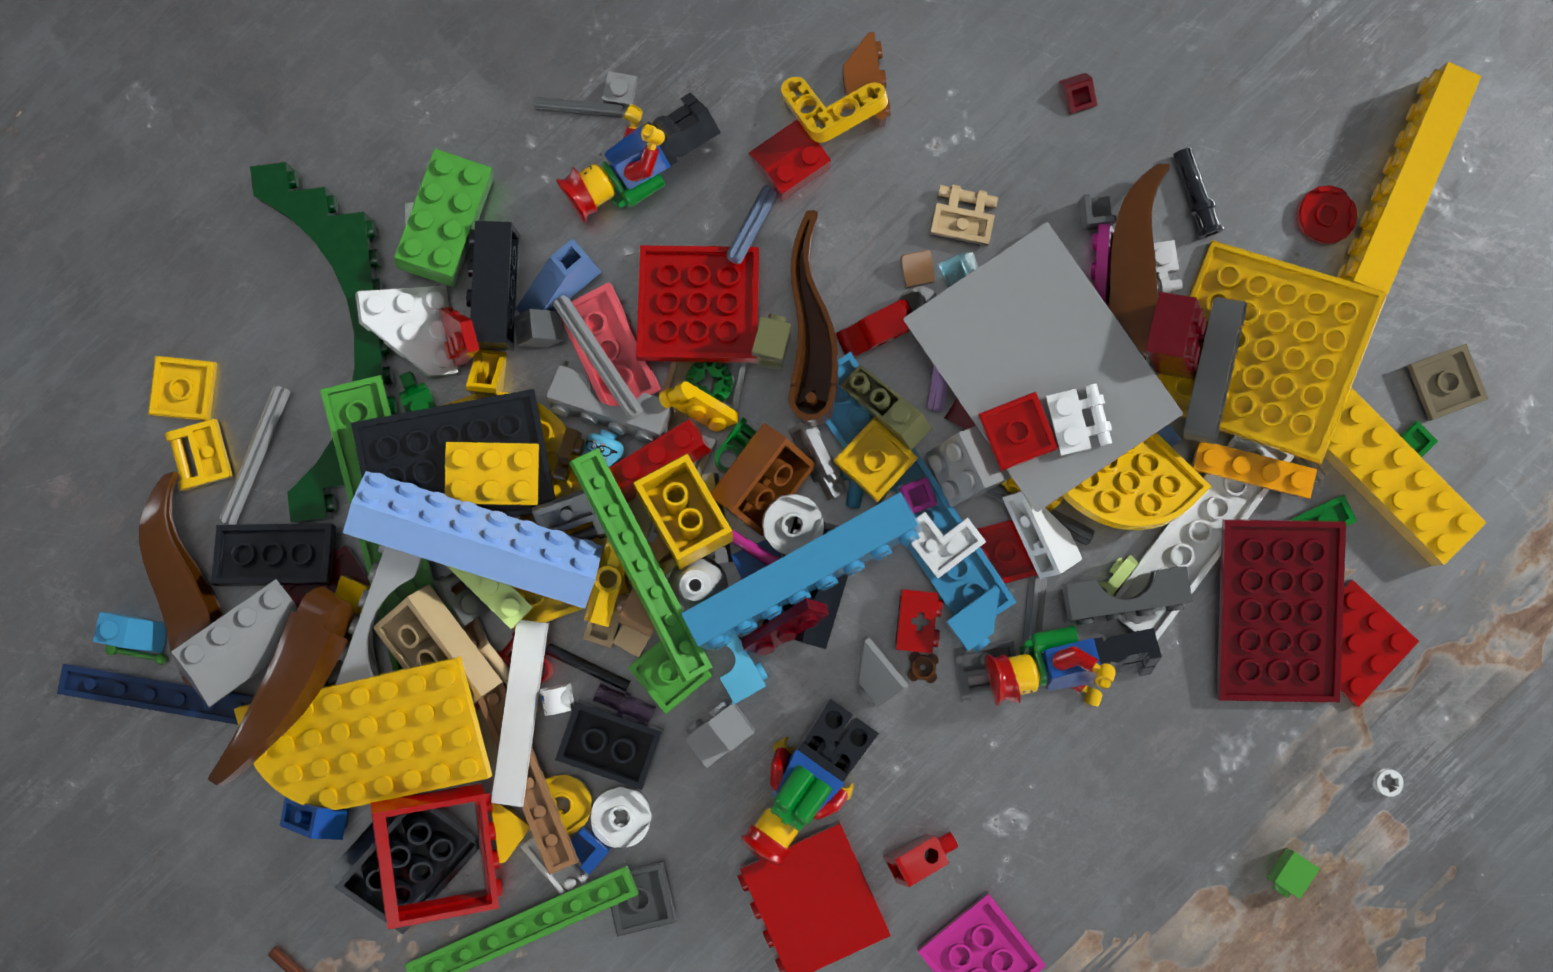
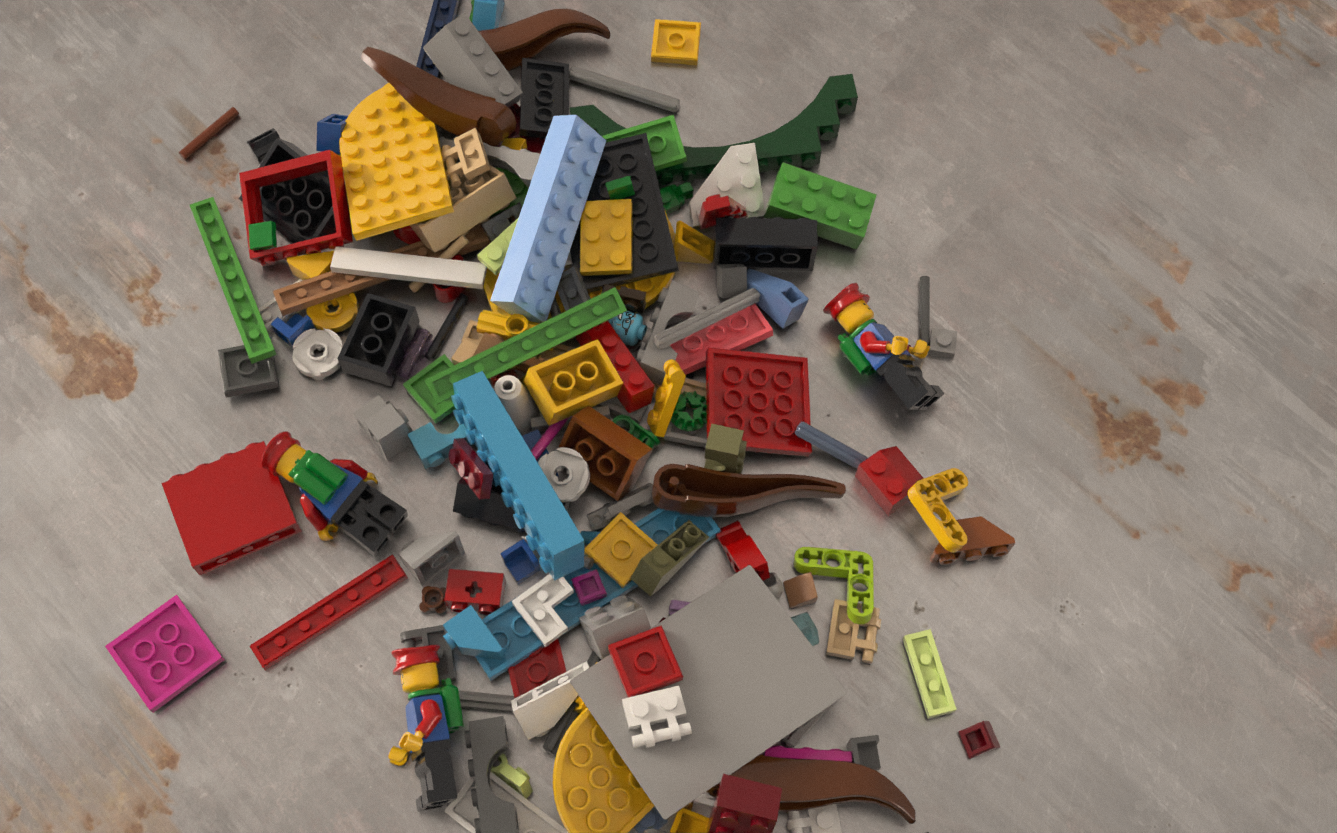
camera: 90 degrees right, 20 degrees down
yellow plate [165,419,233,491] -> none
white leg [540,683,575,716] -> none
red torso [883,831,958,887] -> none
none -> black piece [247,128,281,164]
none -> green tile [248,221,277,251]
none -> red tile [250,554,408,670]
none -> tan plate [441,128,491,188]
none -> blue panel [501,539,540,585]
none -> green tile [605,176,635,200]
none -> lime beam [793,547,874,625]
none -> yellowish green plate [903,629,957,719]

